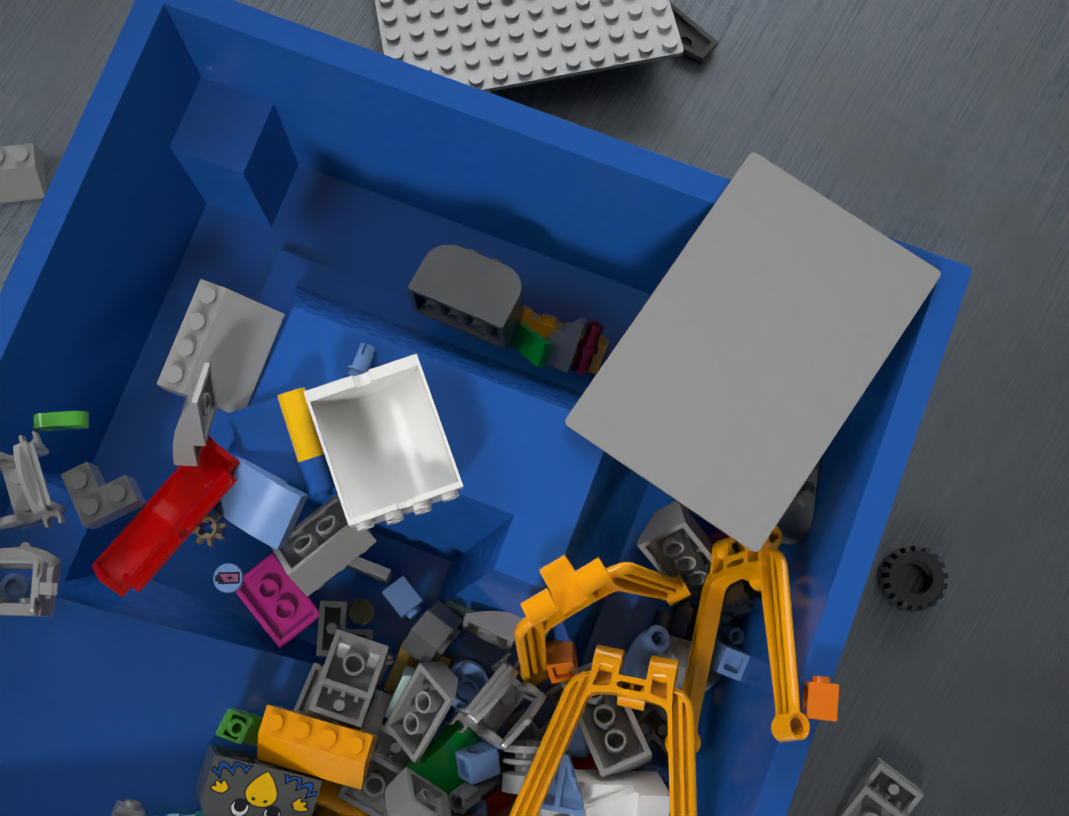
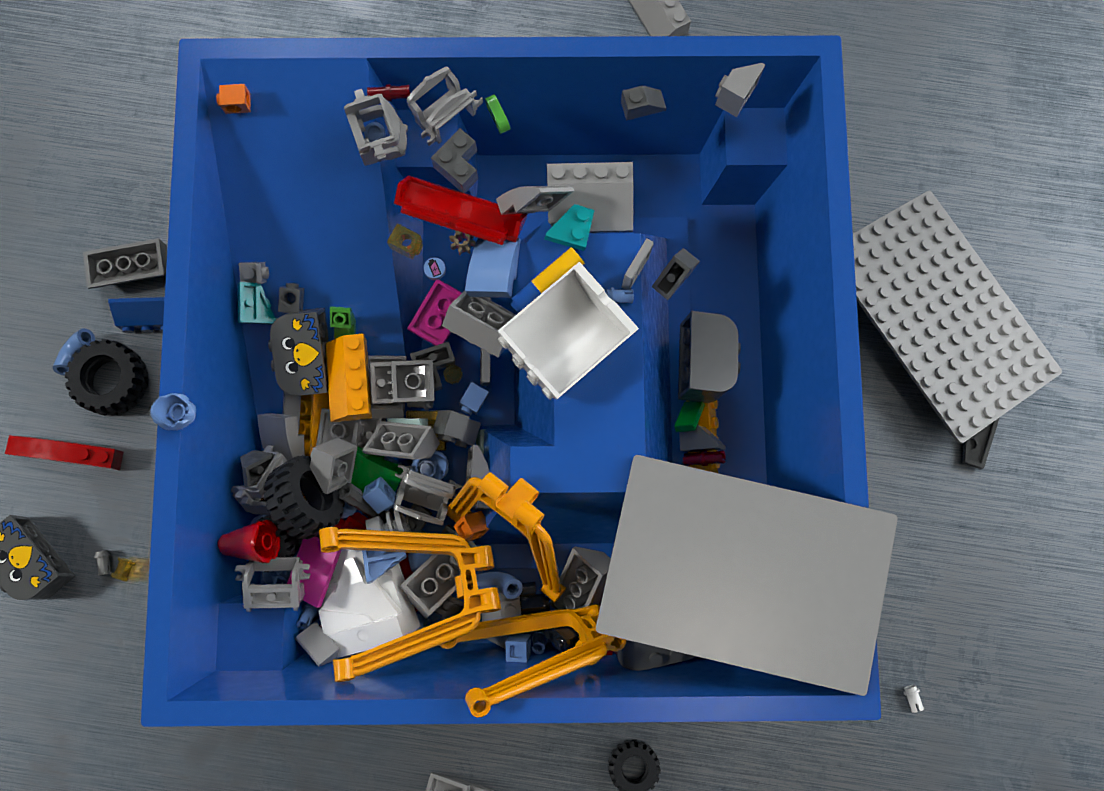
camera: 65 degrees right, 0 degrees up
orange brick [802,676,839,721] -> none
none -> dark grey brick [278,283,304,313]
none -> clear yellow brick [387,223,423,259]
none -> teal wing [544,204,595,251]
none -> dark grey slope [621,86,667,121]
none -> light grey tile [622,238,654,290]
none -> dark grey slope [652,248,700,300]
none -> light grey slope [715,63,765,117]
none -> white pin [903,685,924,713]

